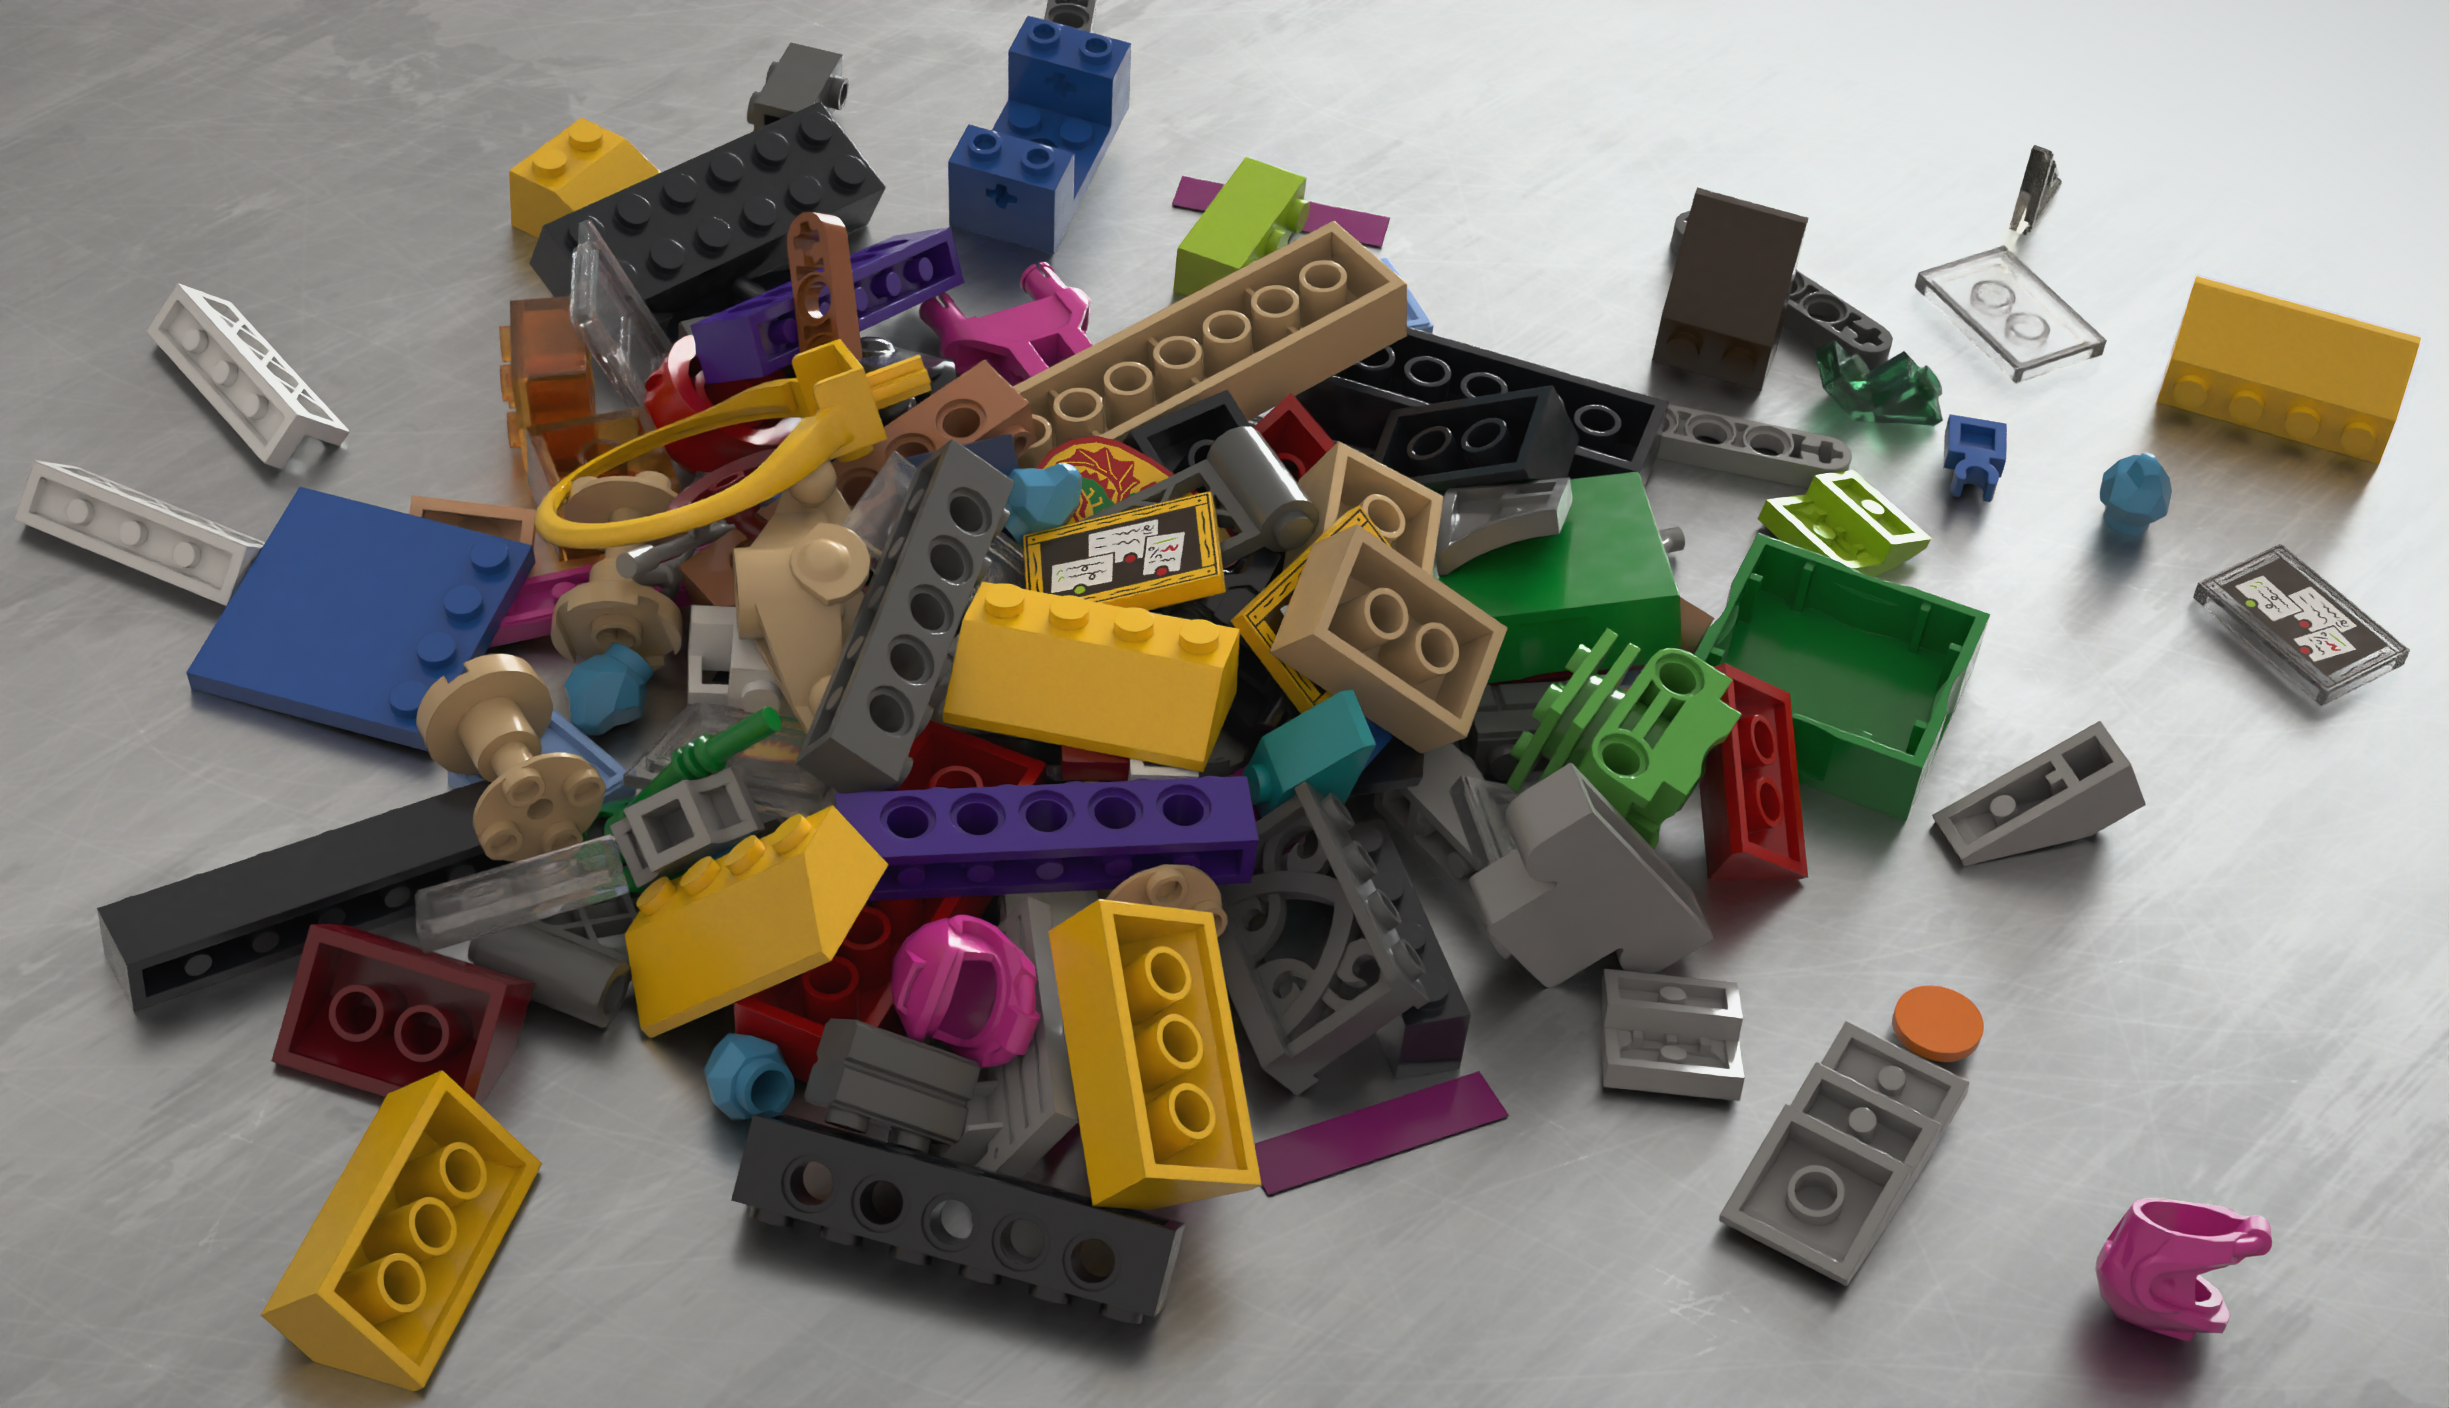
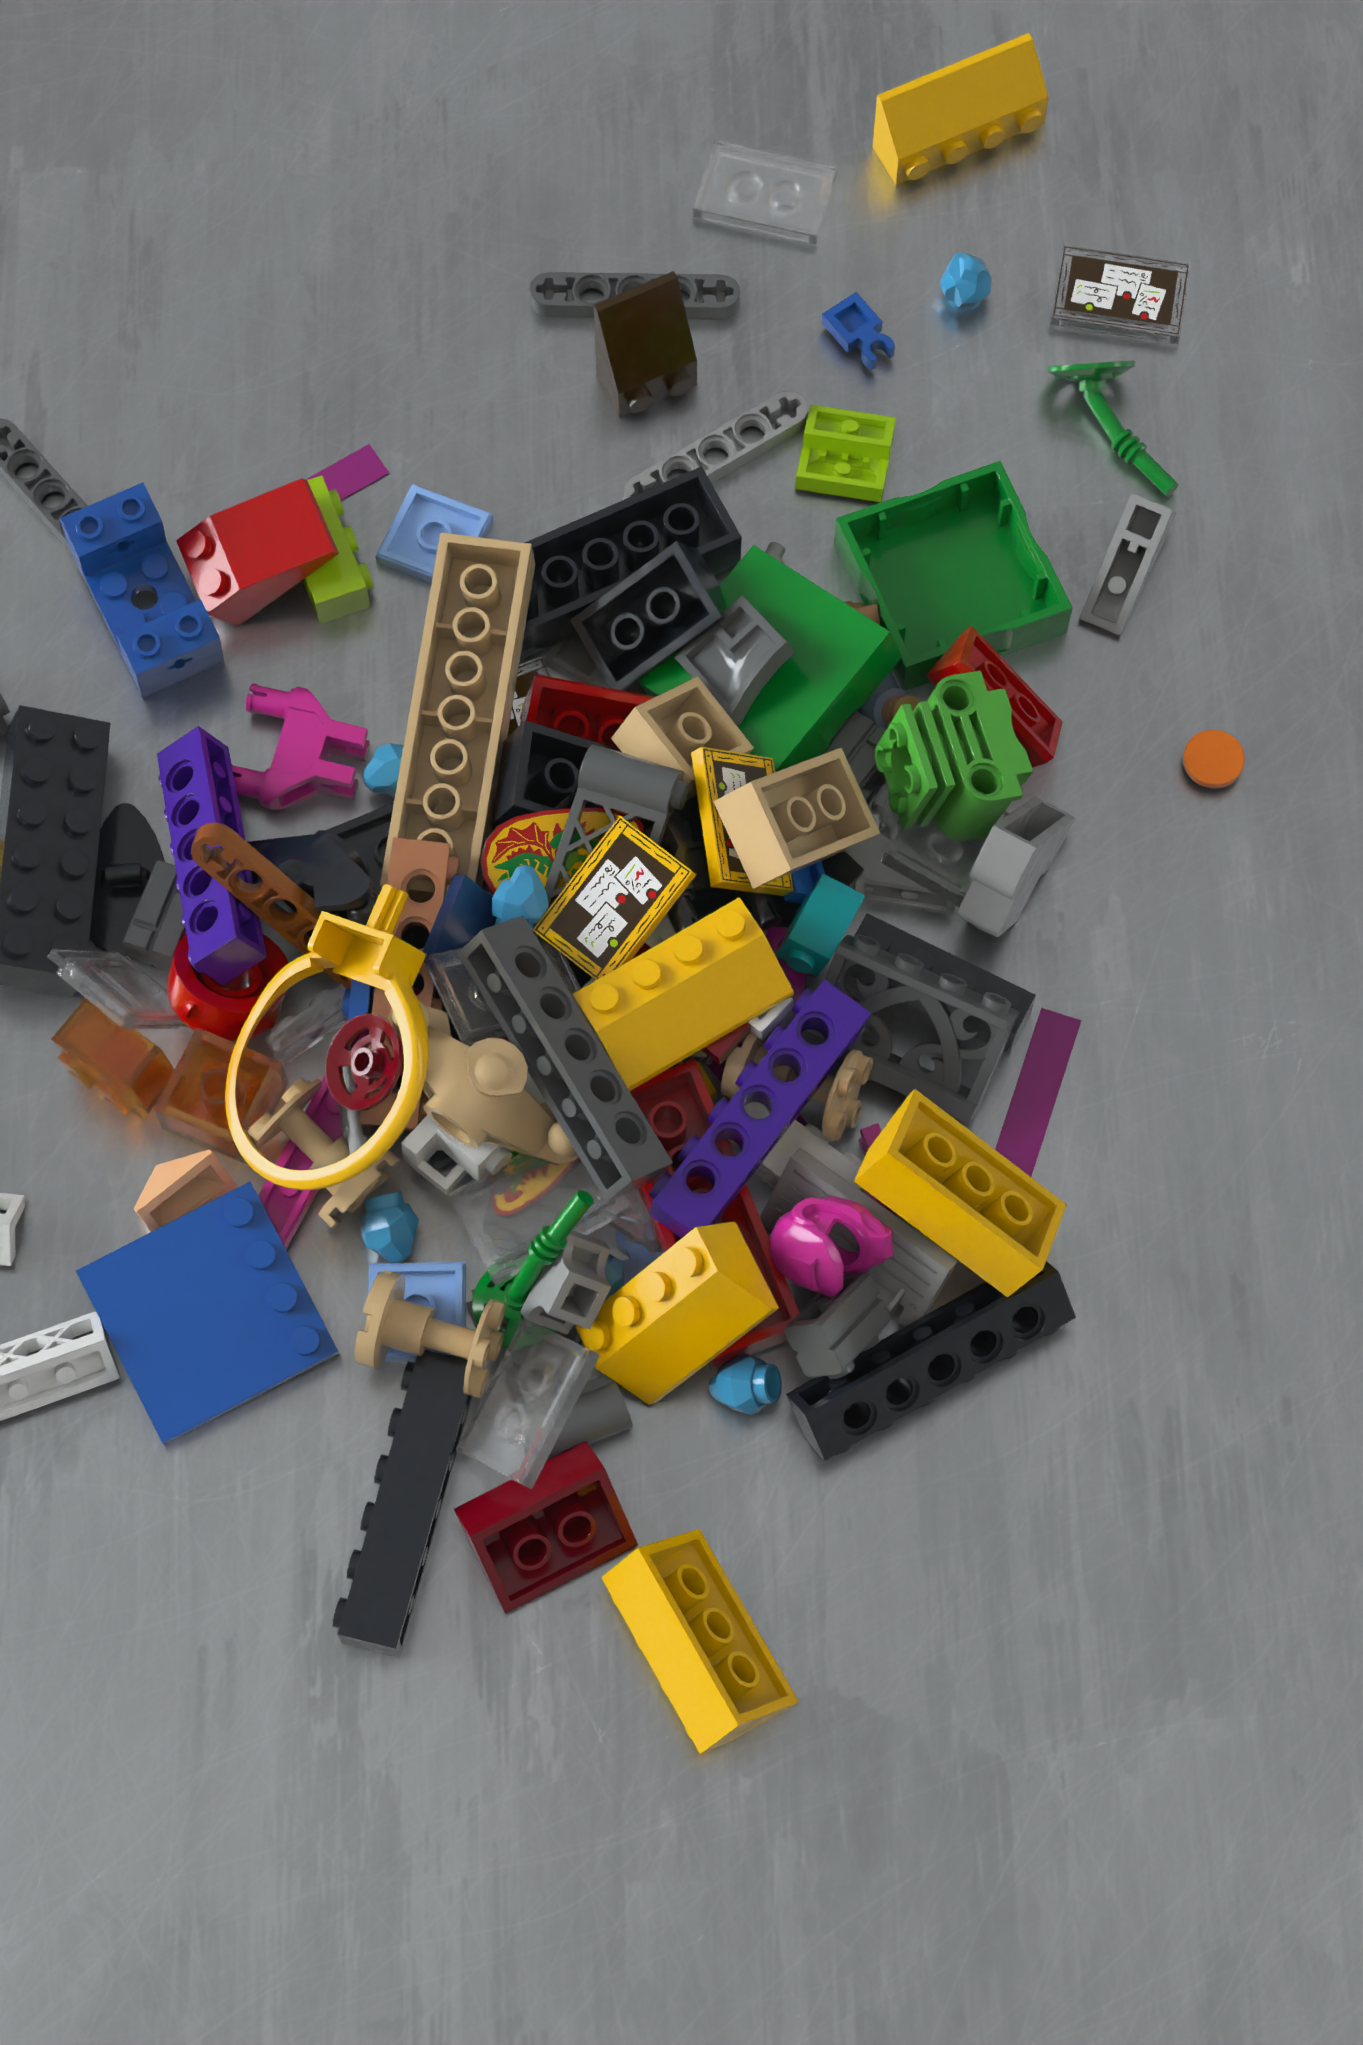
camera: 40 degrees left, 25 degrees up
light grey slope [1601,969,1745,1101] -> none
light grey slope [1719,1021,1970,1286] -> none
clear green slope [1816,340,1943,426] -> none
clear smoke tile [2009,144,2063,235] -> none
none -> red slope [176,478,339,626]
none -> green dish [1047,361,1179,497]

